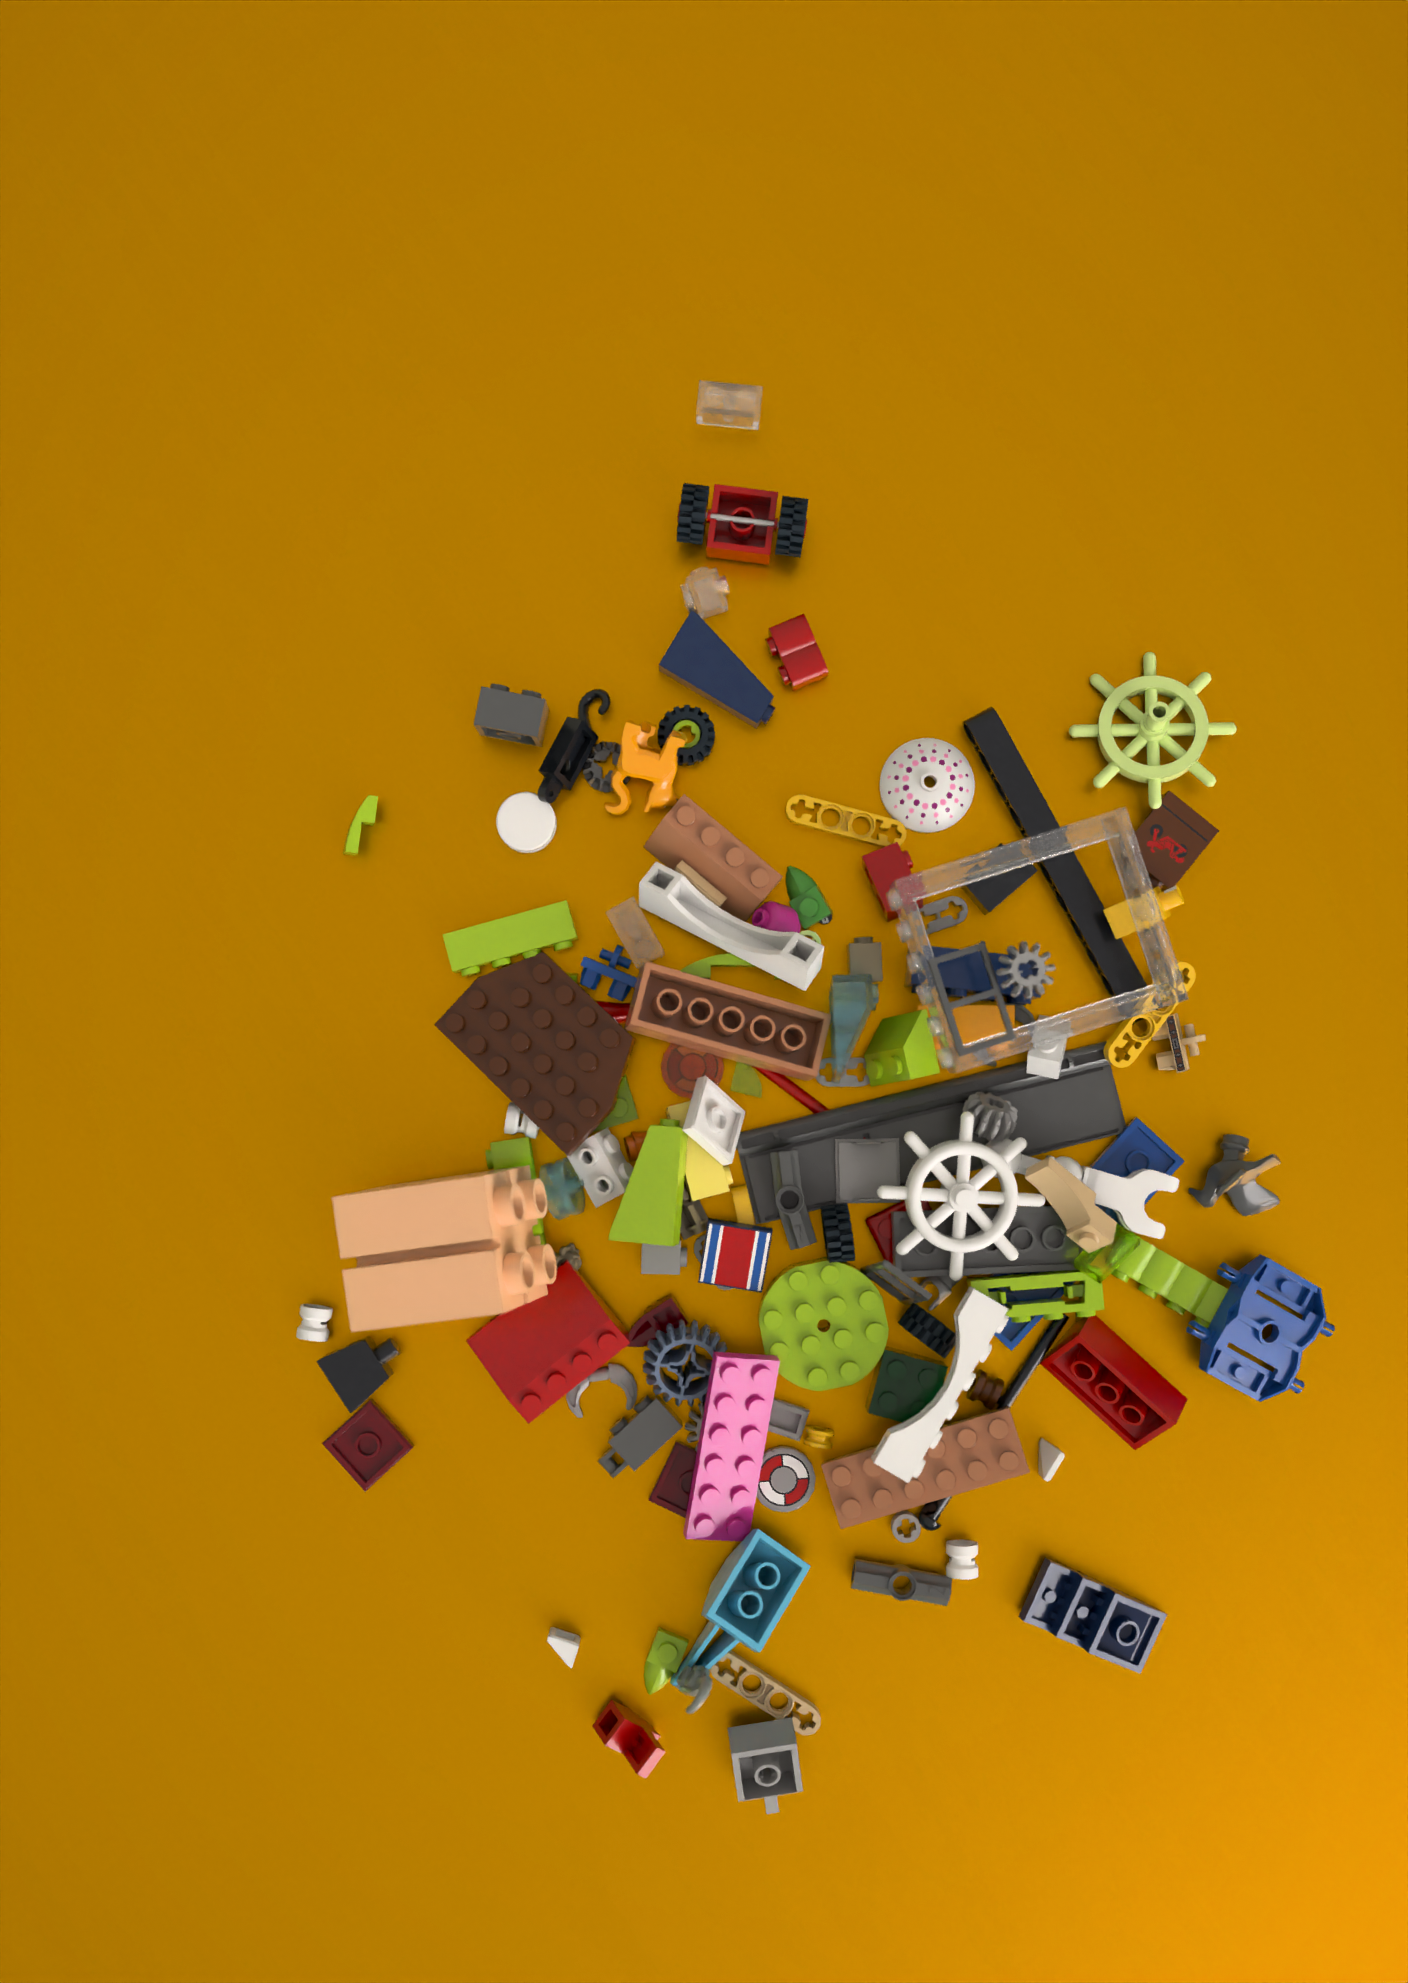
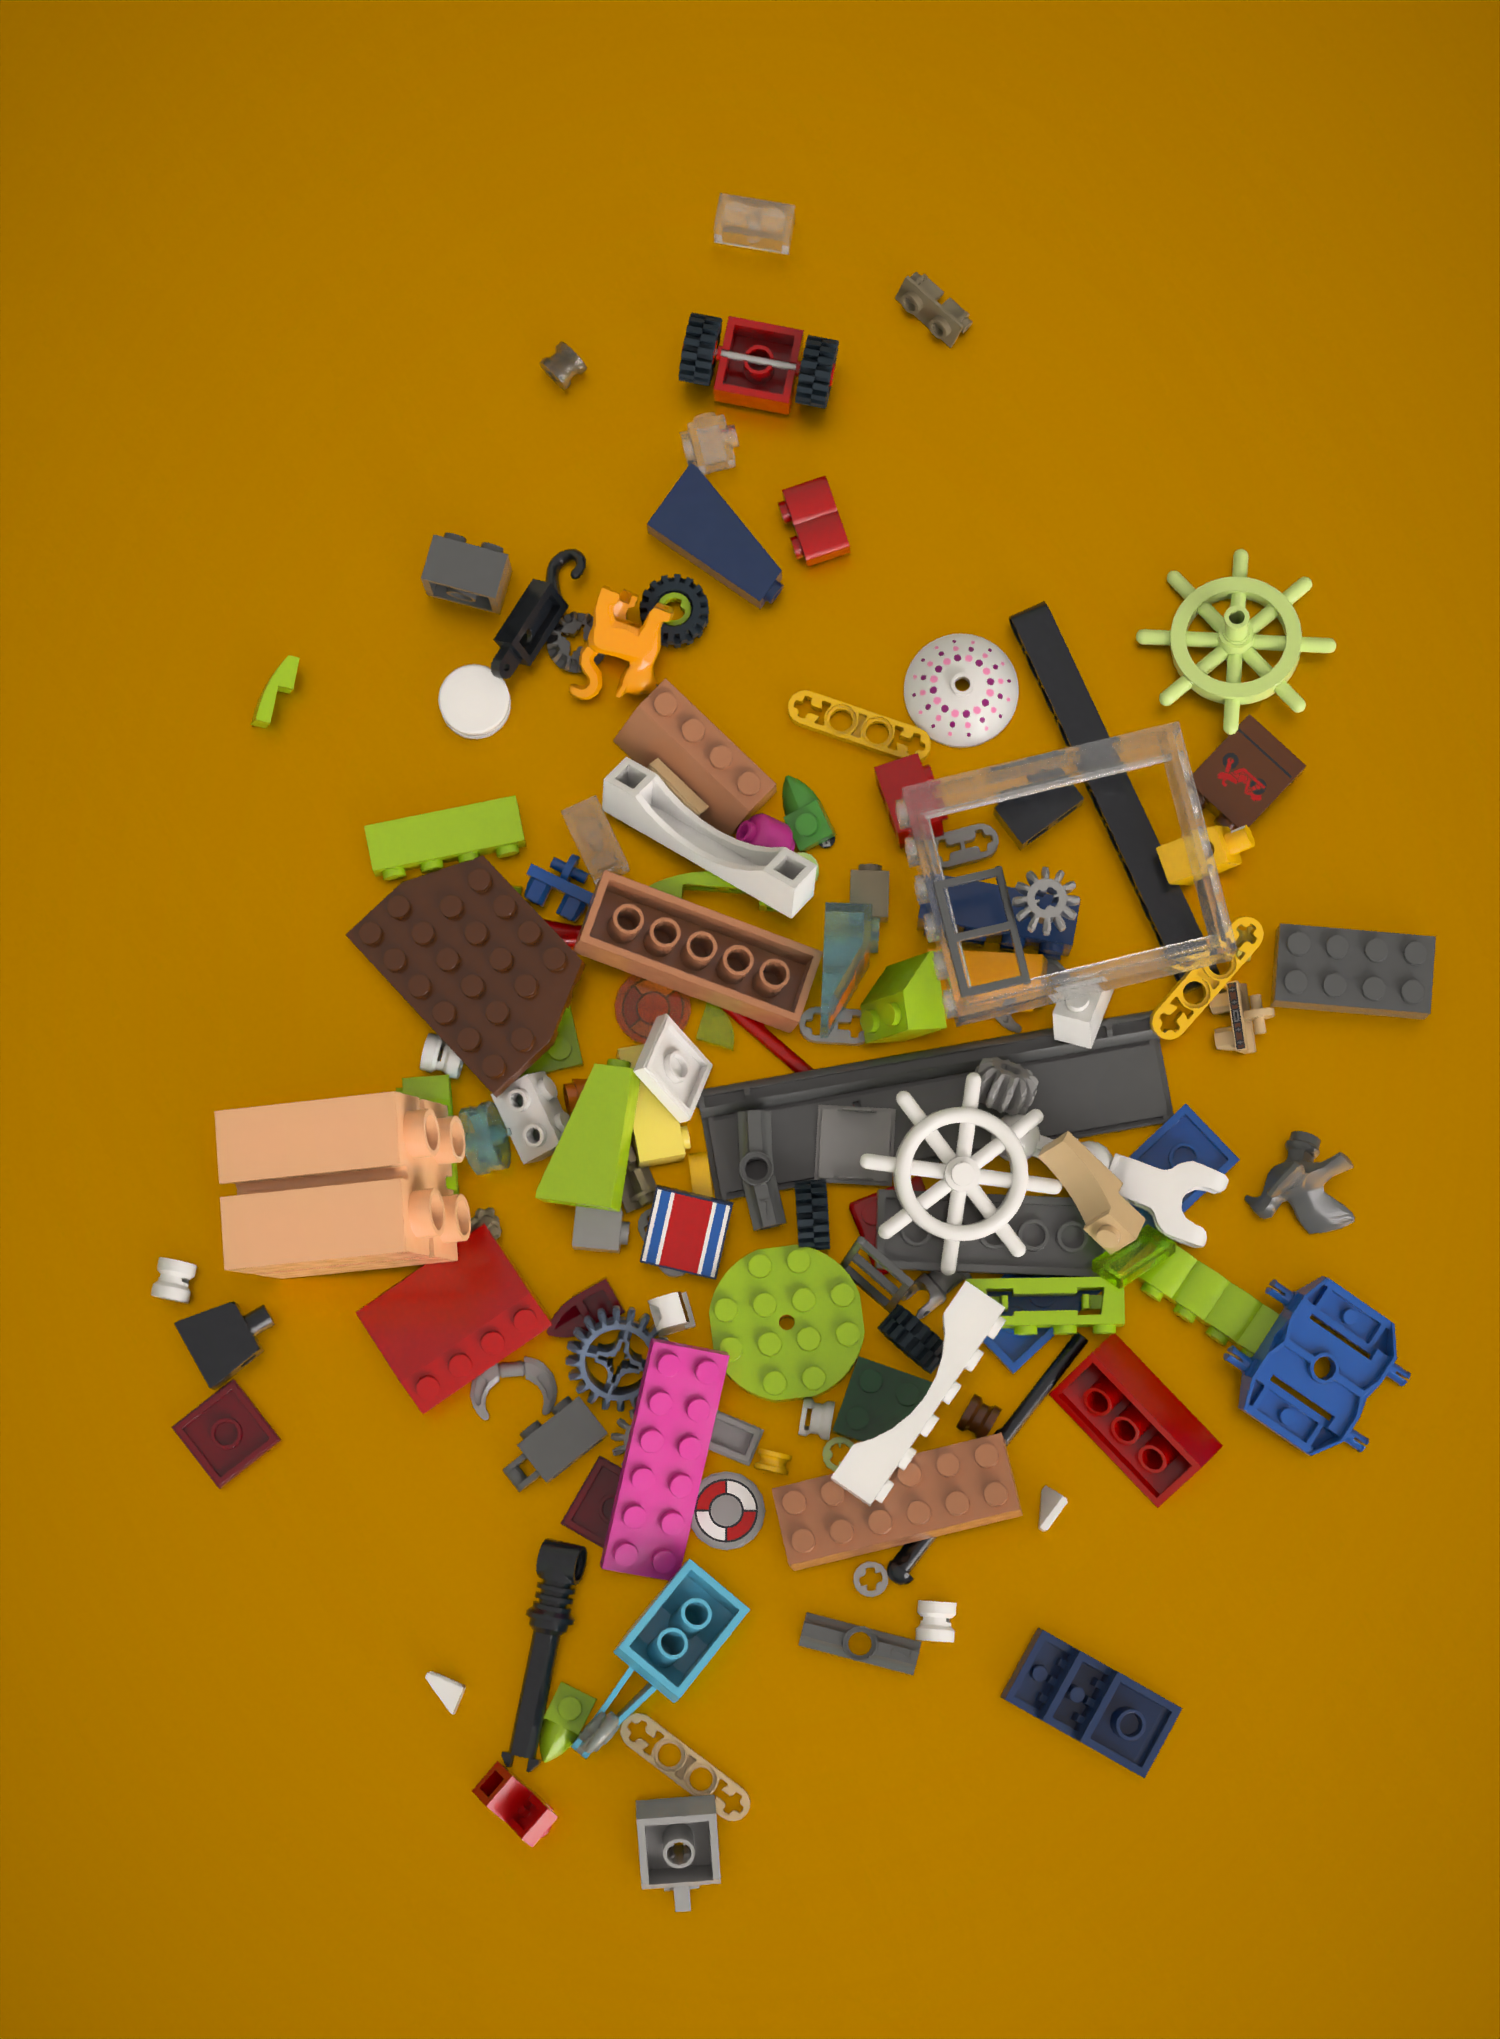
camera: 15 degrees right, 5 degrees down
none -> black piece [501,1538,587,1772]
none -> clear smoke wheel [539,341,587,390]
none -> white leg [648,1291,696,1337]
none -> white wheel [798,1398,835,1440]
none -> yellowish green bush [822,1437,854,1472]
none -> dark tan hinge [895,272,973,348]
none -> dark grey brick [1270,923,1436,1020]

